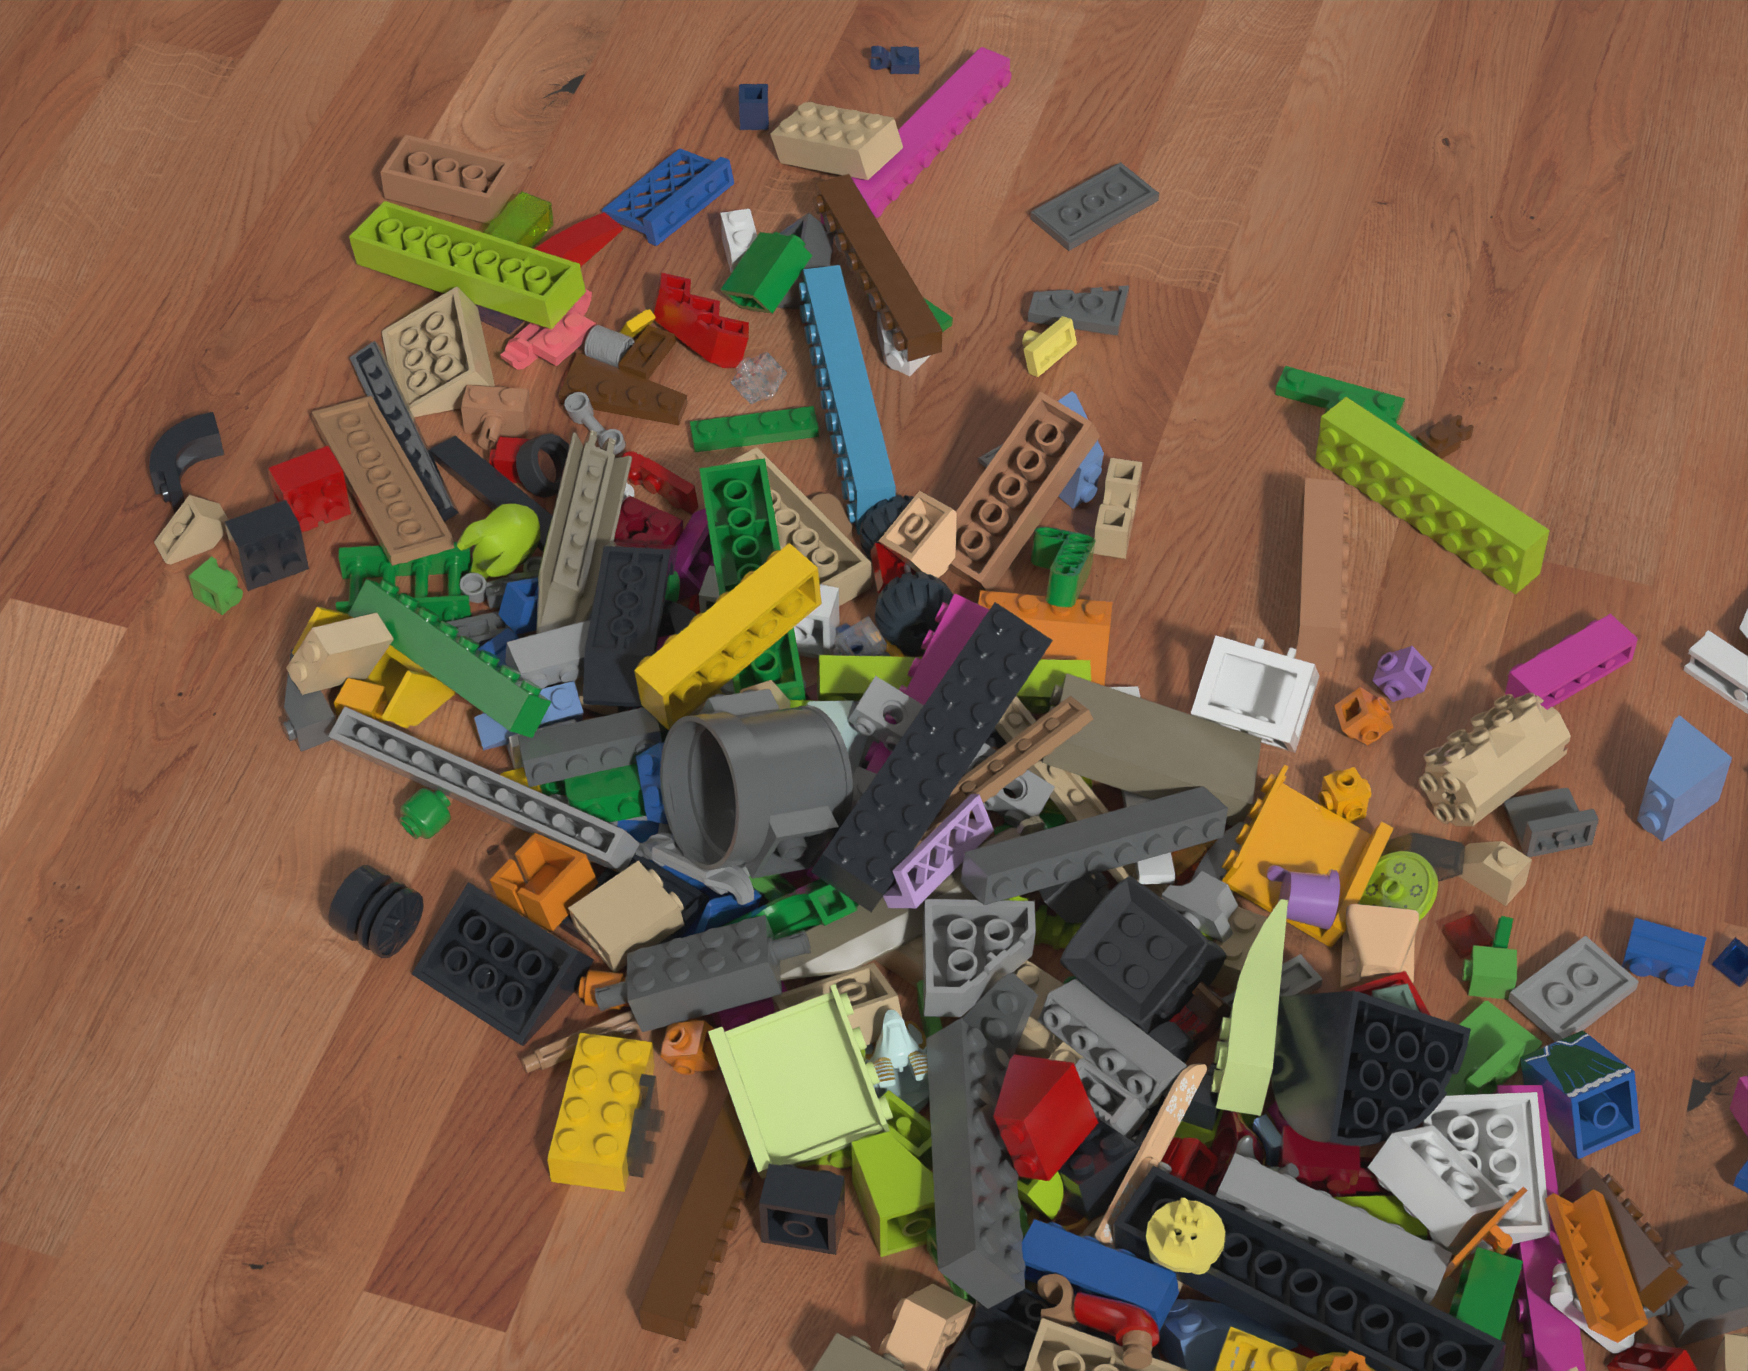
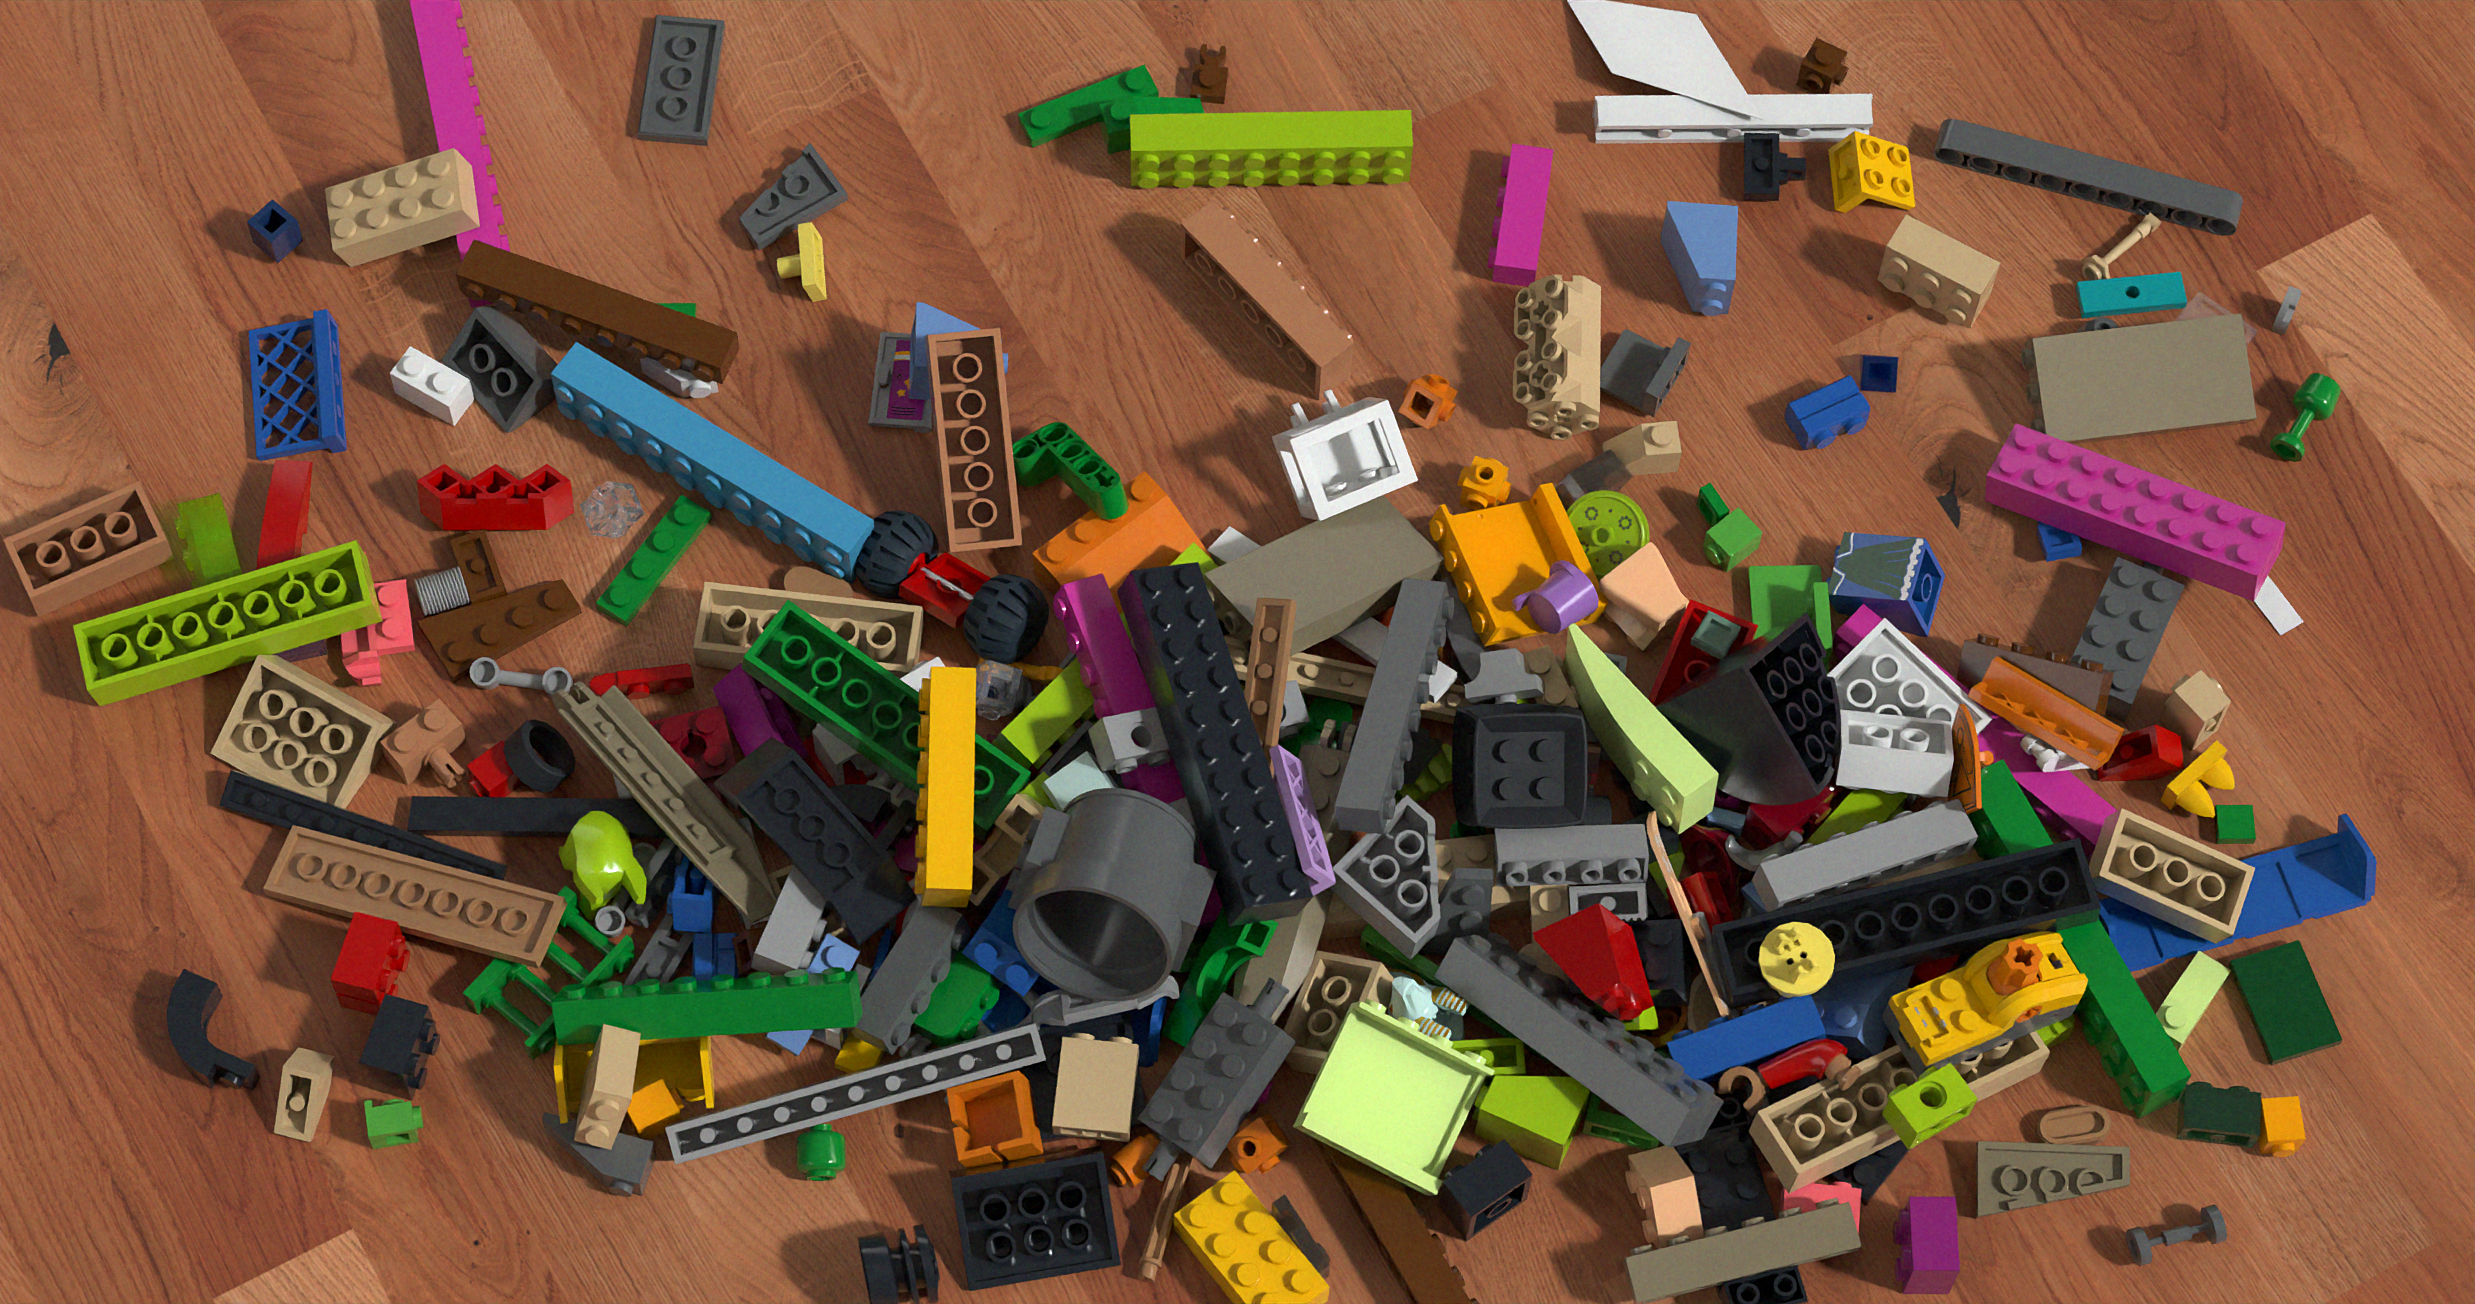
camera: 50 degrees left, 15 degrees up
yellow tile [619,309,656,338] -> none
green brick [720,232,813,314] -> none
dark blue plate [870,46,920,74] -> none
light nougat slope [879,491,957,578] -> none
tan arch [1094,458,1142,559] -> none
medium lavender brick [1372,646,1433,702] -> none
clear red tile [1442,913,1493,959] -> none
light grey plate [1508,936,1639,1042] -> none

